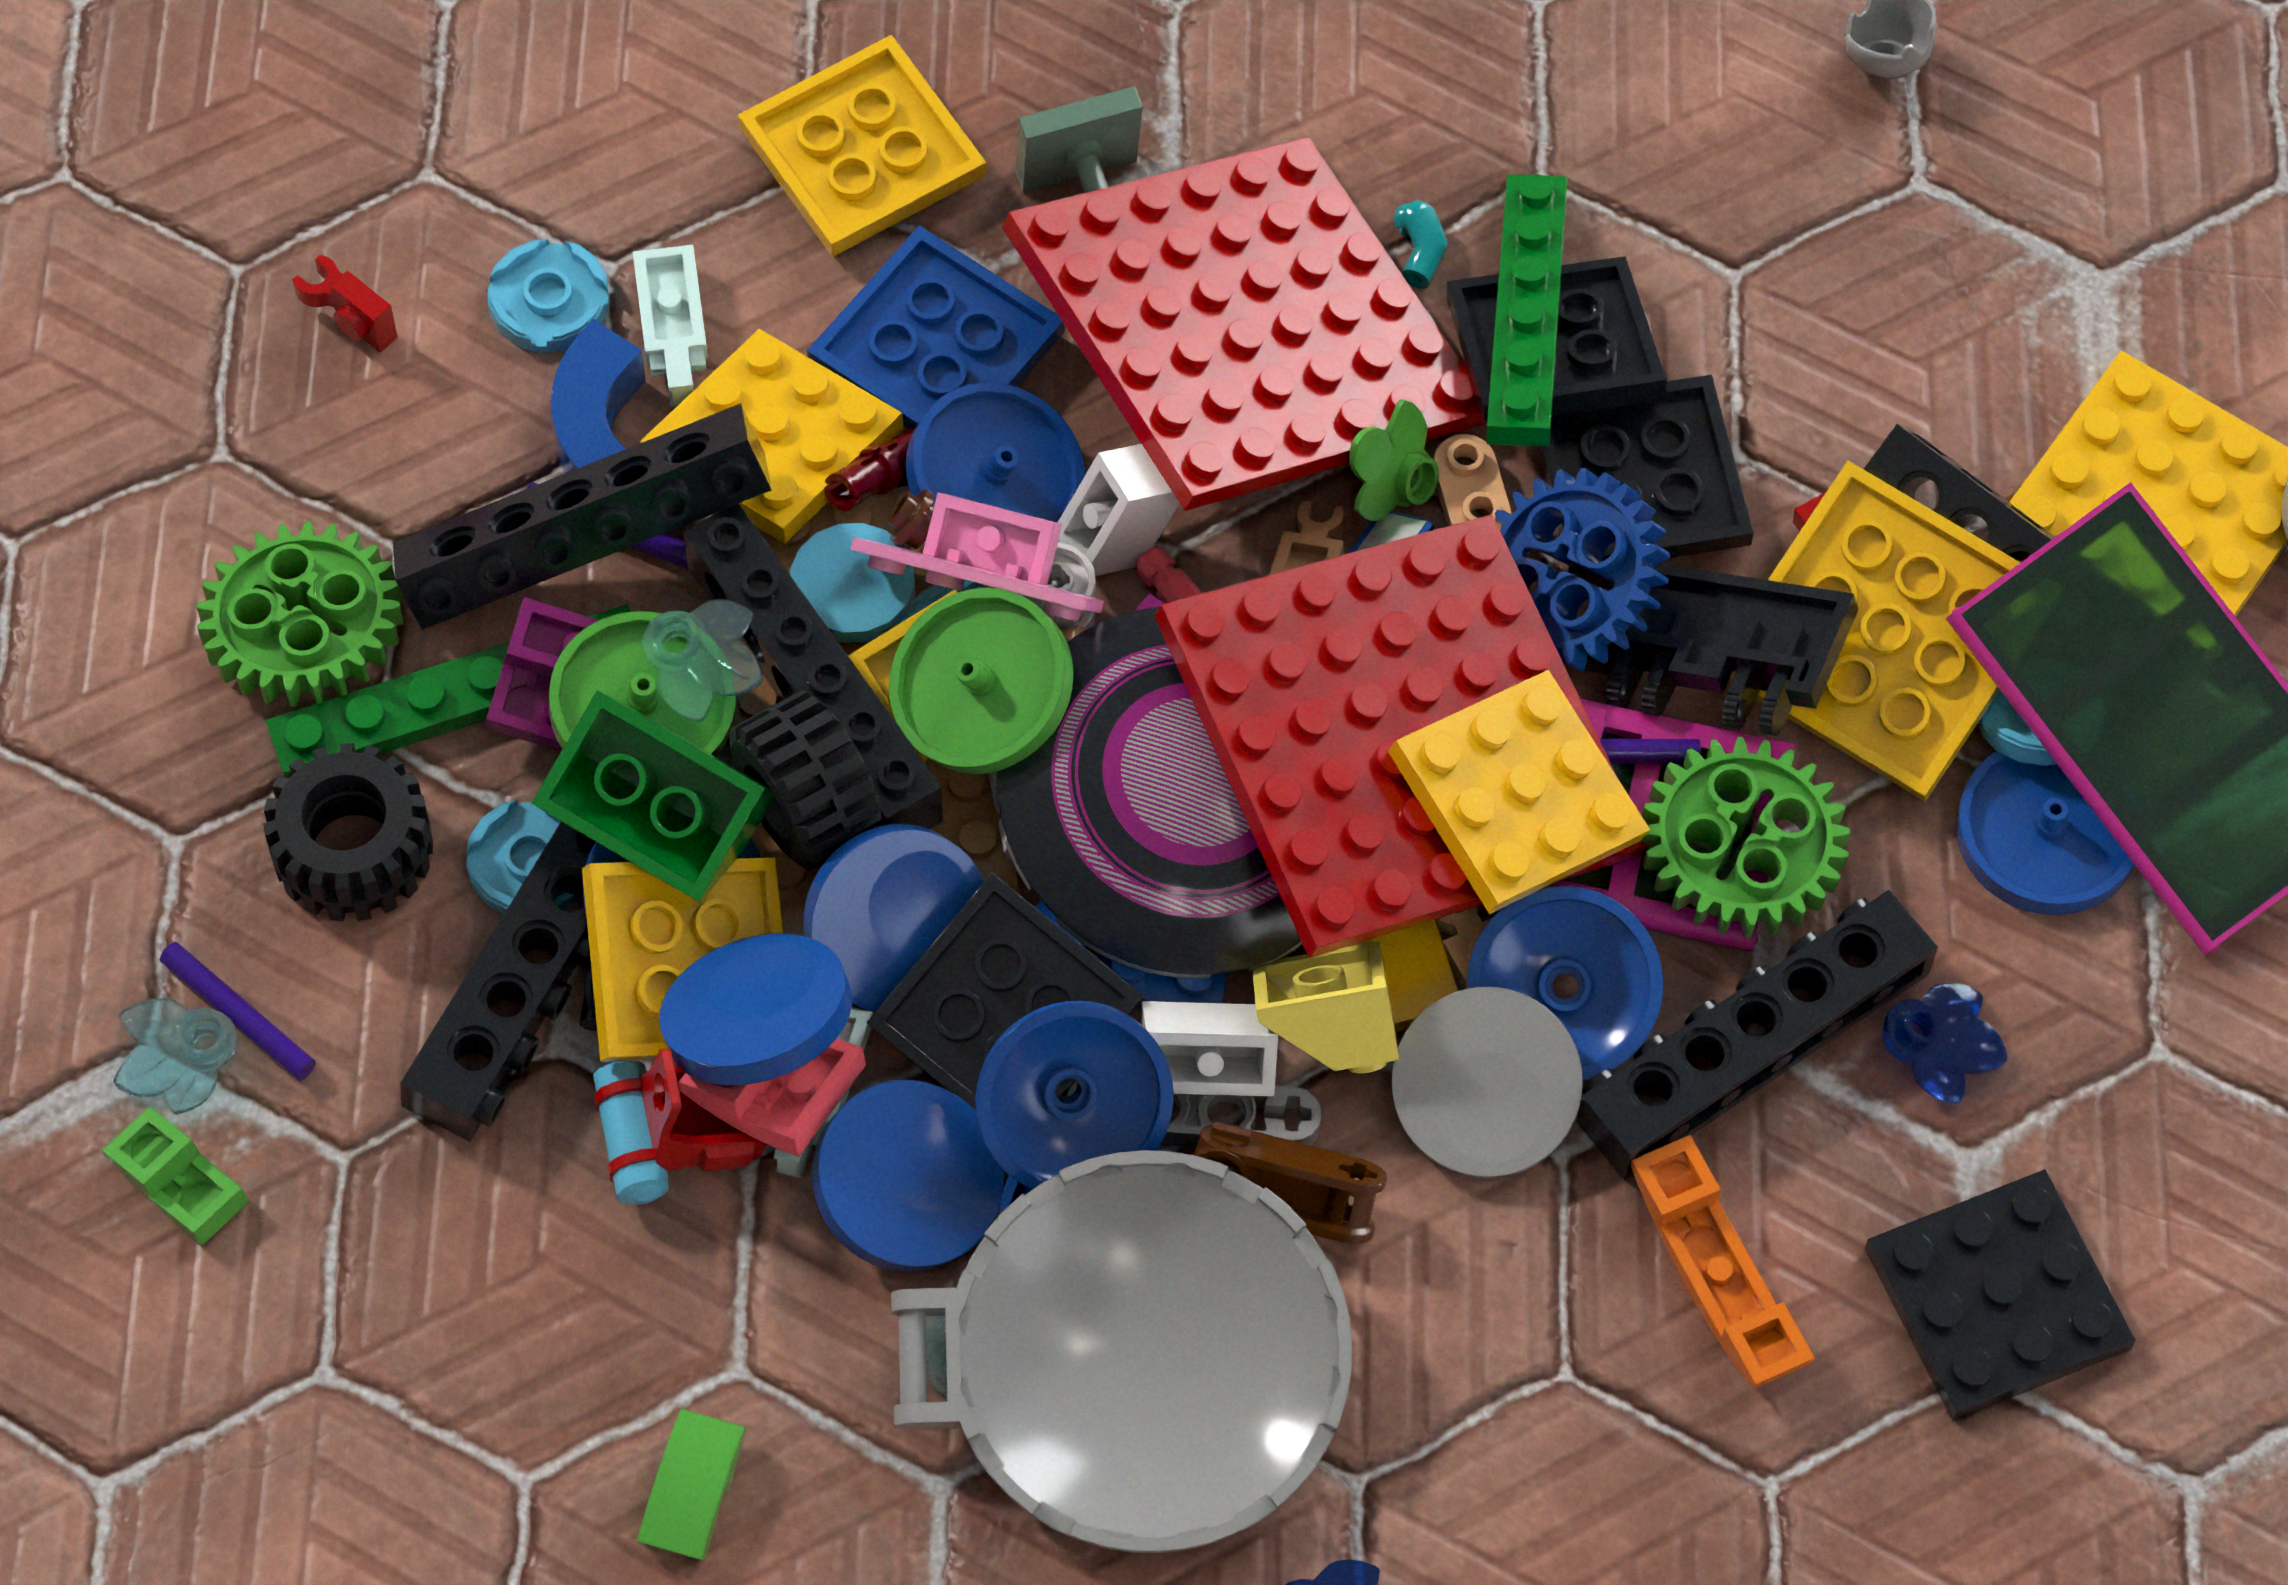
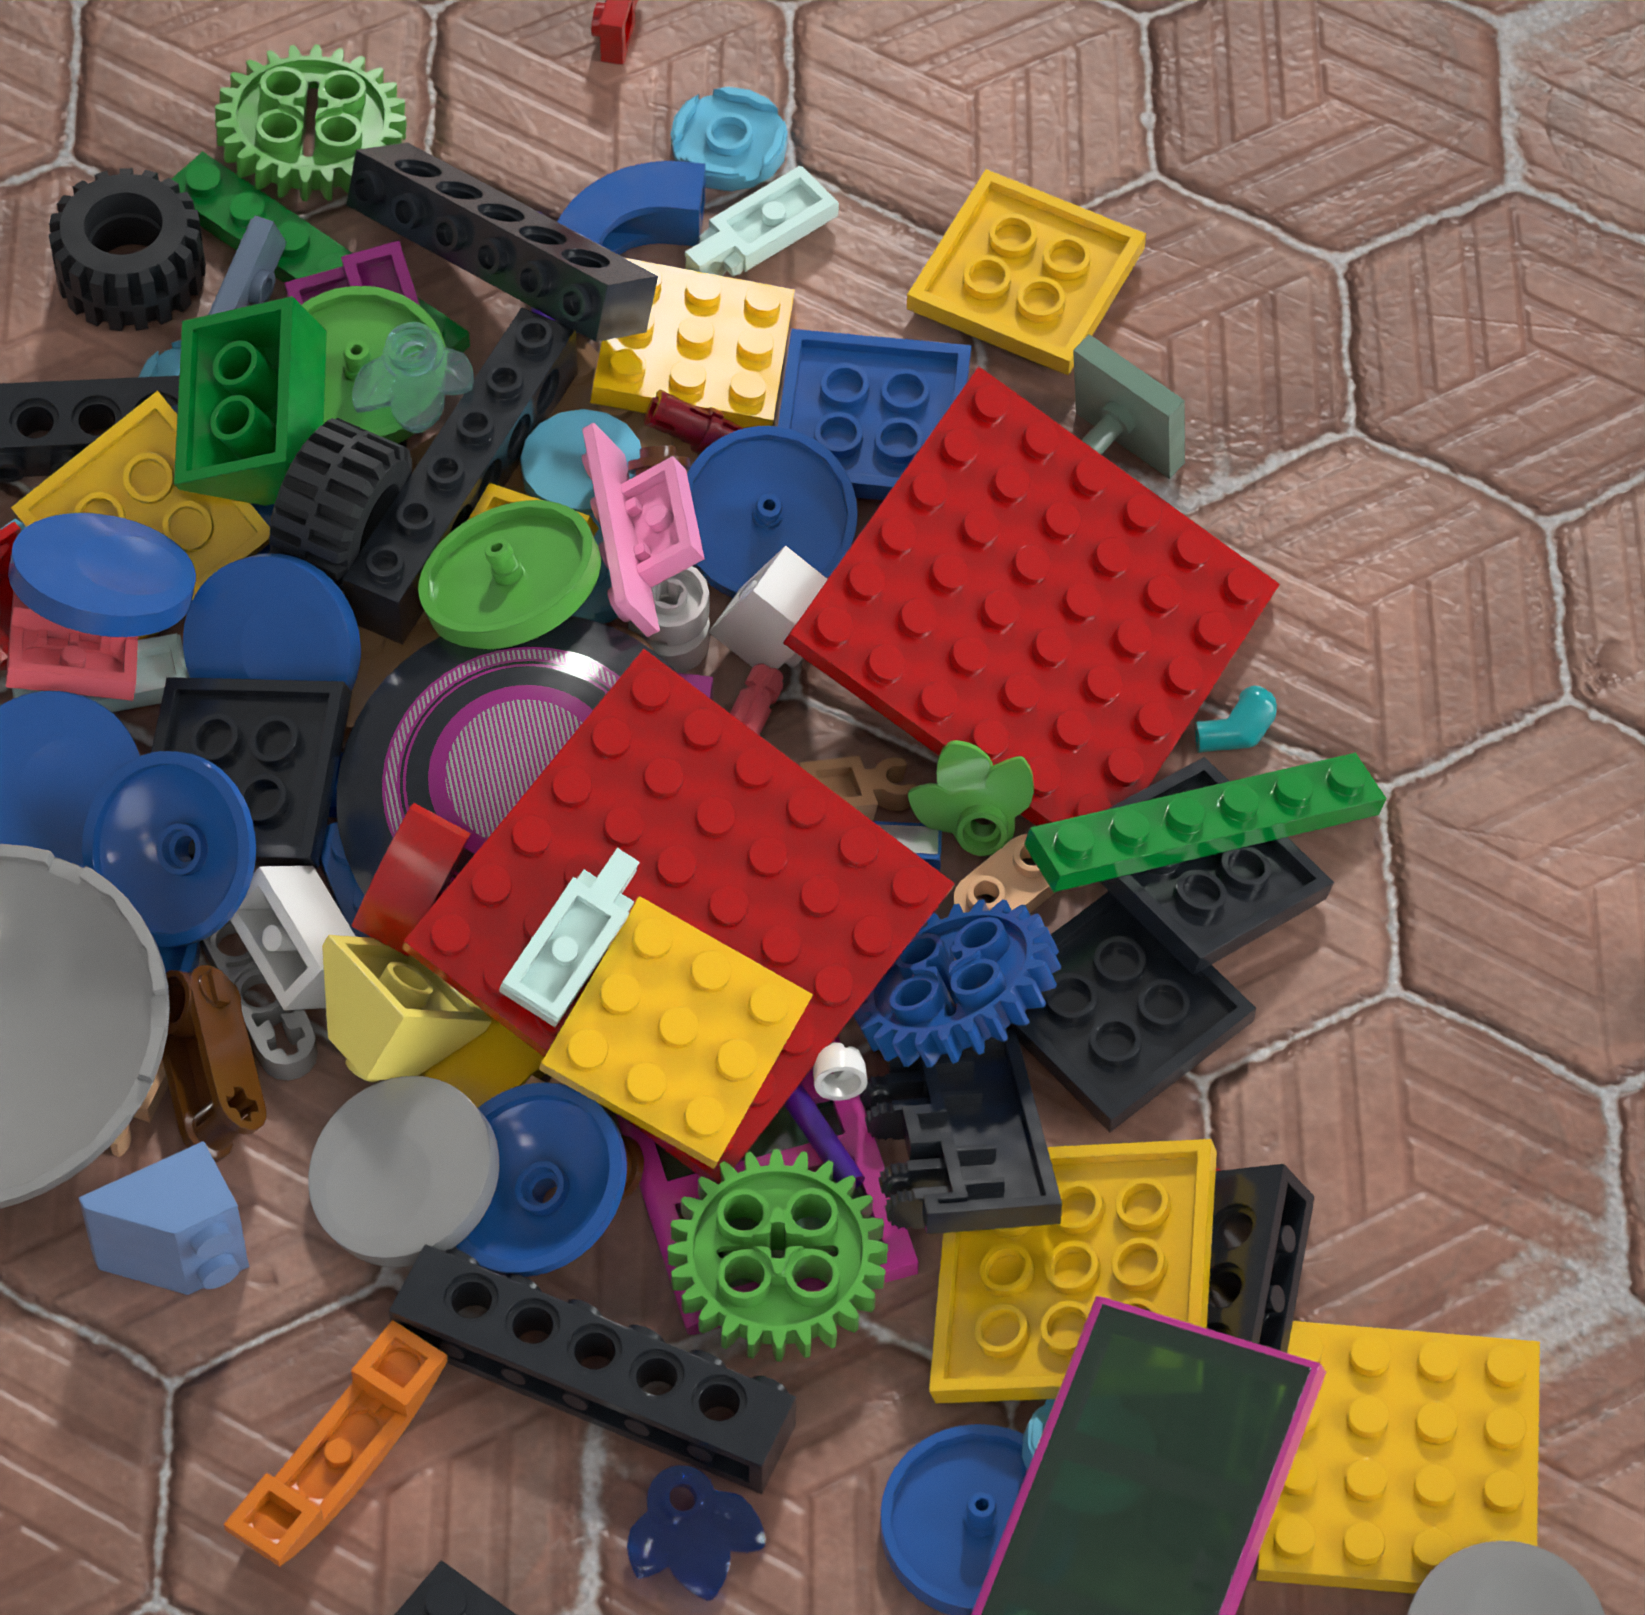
camera: 60 degrees right, 5 degrees down
none -> medium blue slope [79,1141,249,1295]
none -> sand blue plate [208,215,287,315]
none -> red slope [351,803,472,957]
none -> light aqua hinge [499,848,640,1027]
none -> white hinge [813,1042,867,1101]

